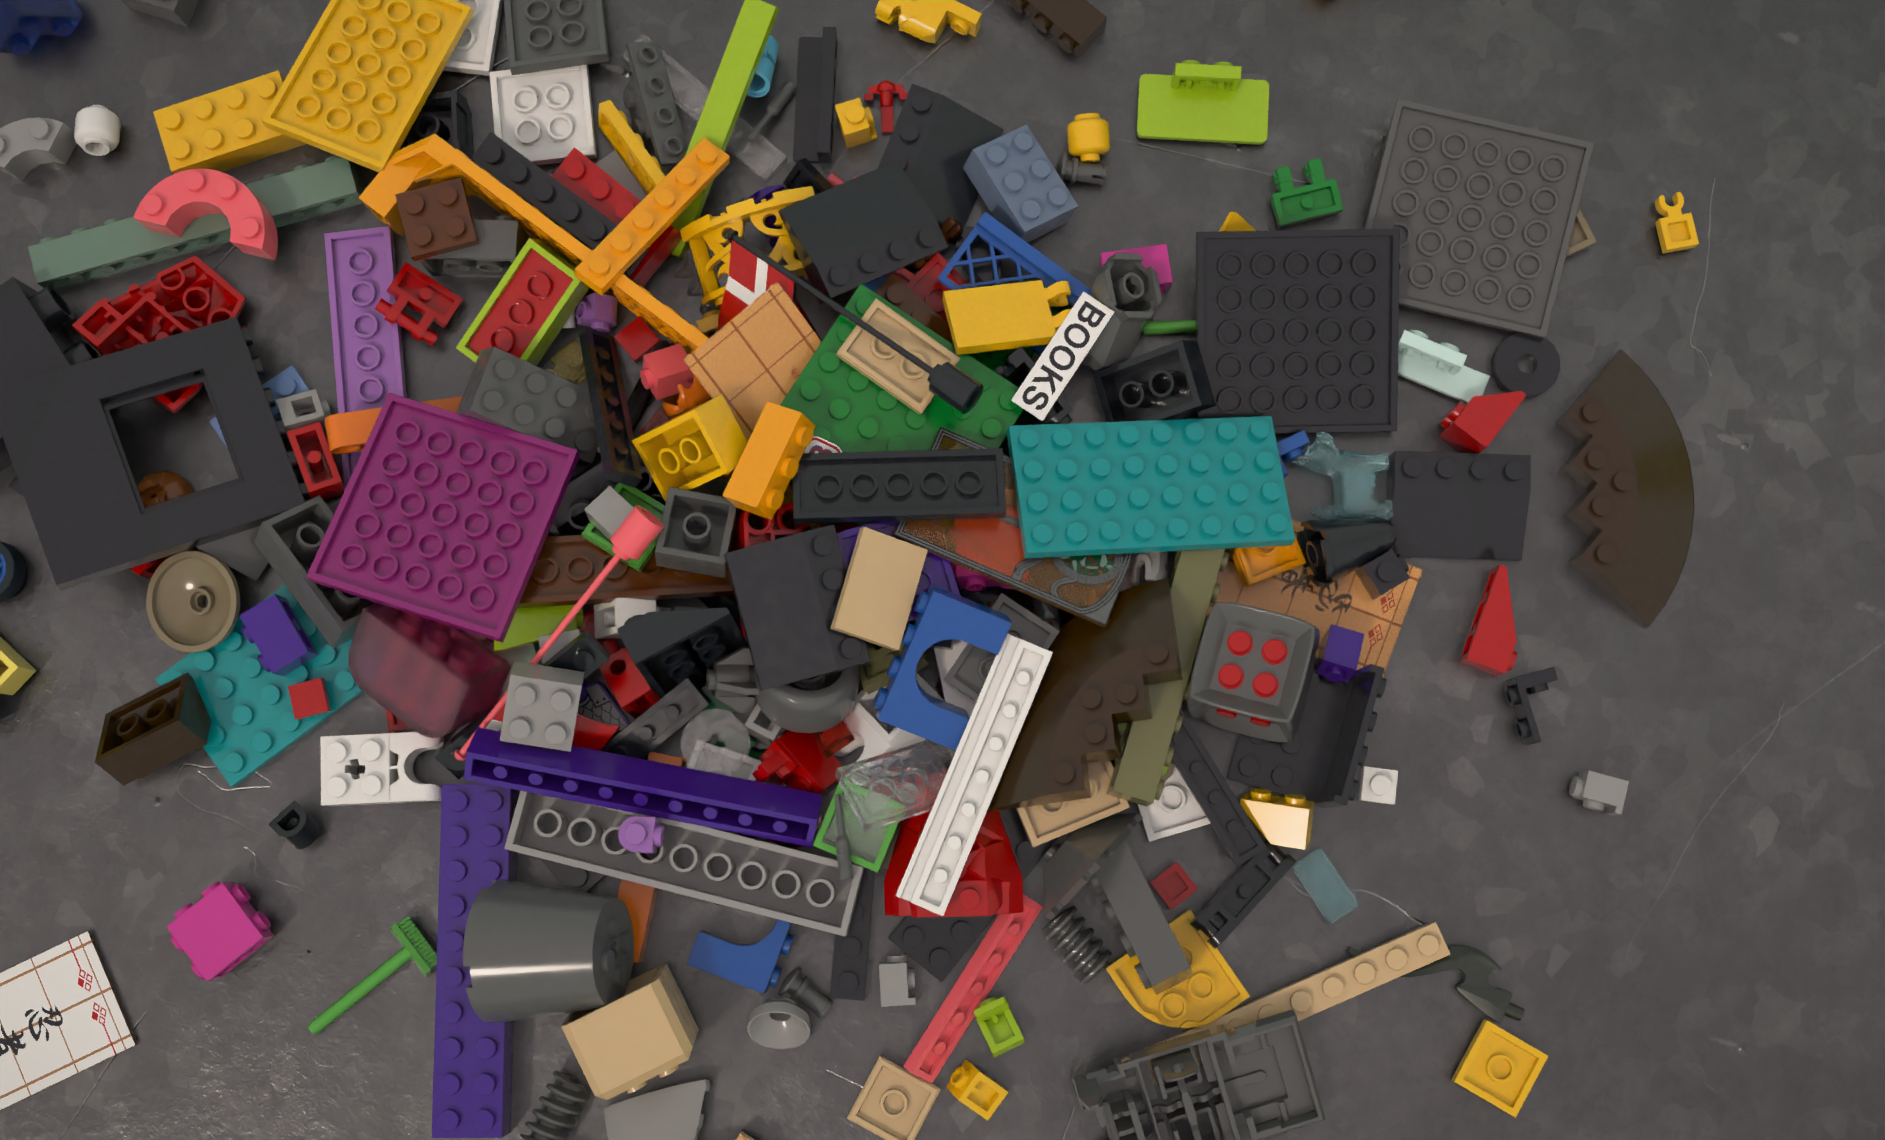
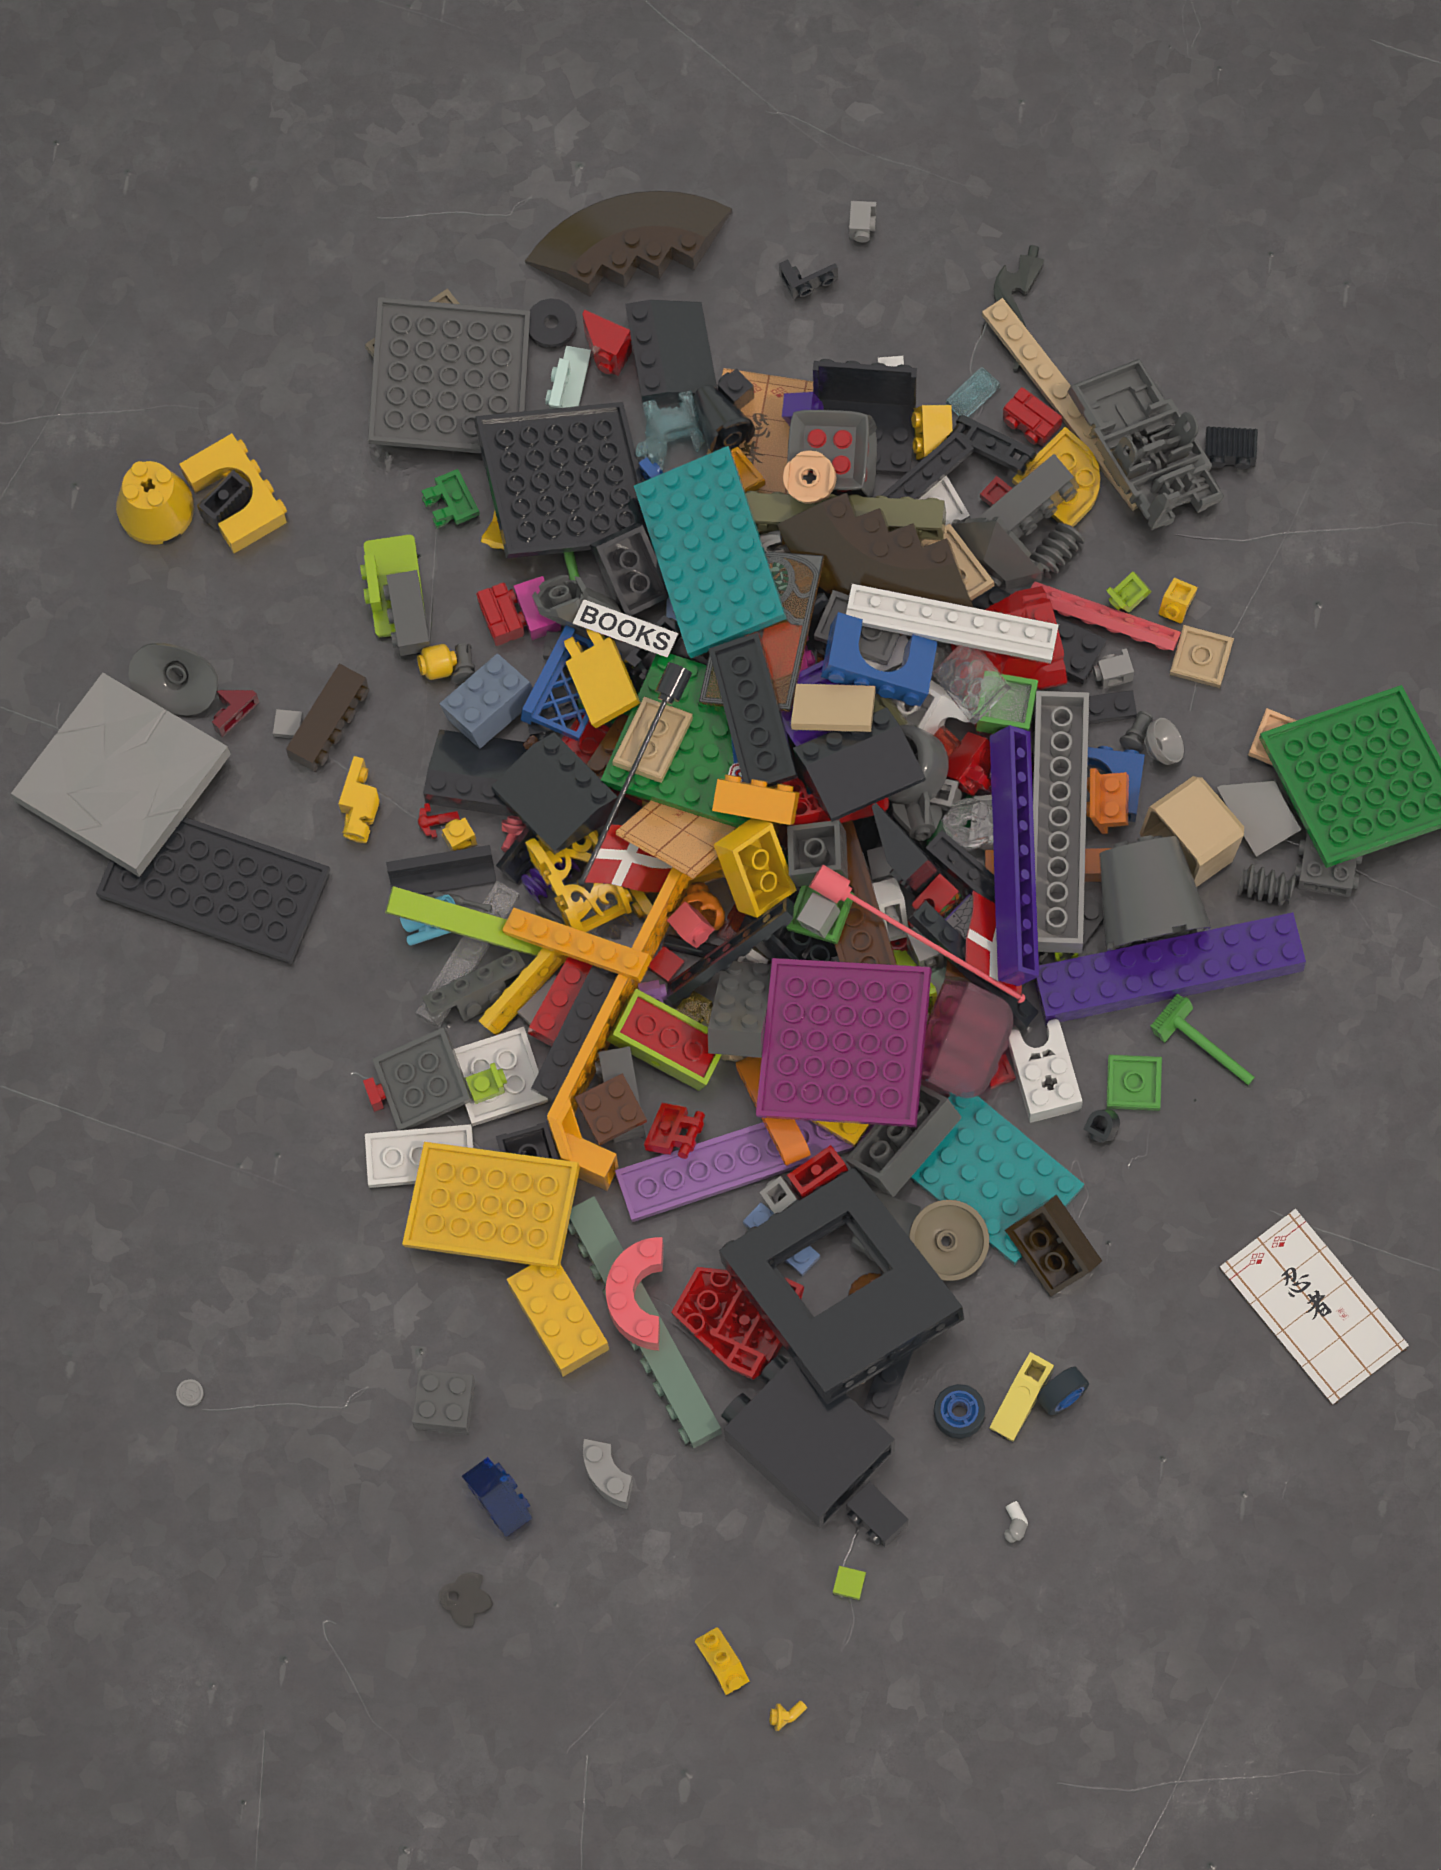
camera: 100 degrees left, 10 degrees down
white head [74,105,121,156] -> none
dark pink brick [166,881,274,982] -> none
dark purple brick [239,594,319,676] -> none
red tile [288,678,332,720] -> none
light grey brick [500,661,585,752] -> none
medium lavender plate [618,816,664,853] -> none
dark grey piece [835,794,853,881] -> none
yellow plate [1451,1019,1548,1118] -> none
red slope [1459,564,1517,676] -> none
yellow plate [1655,192,1699,254] -> none
none -> dark grey brick [383,570,430,656]
none -> lime bracket [465,1063,507,1104]
none -> red brick [476,583,527,646]
none -> light nougat plate [783,451,836,504]
none -> red brick [1003,387,1062,447]
none -> orange bracket [1086,768,1129,834]
none -> bright green tile [1106,1055,1162,1111]

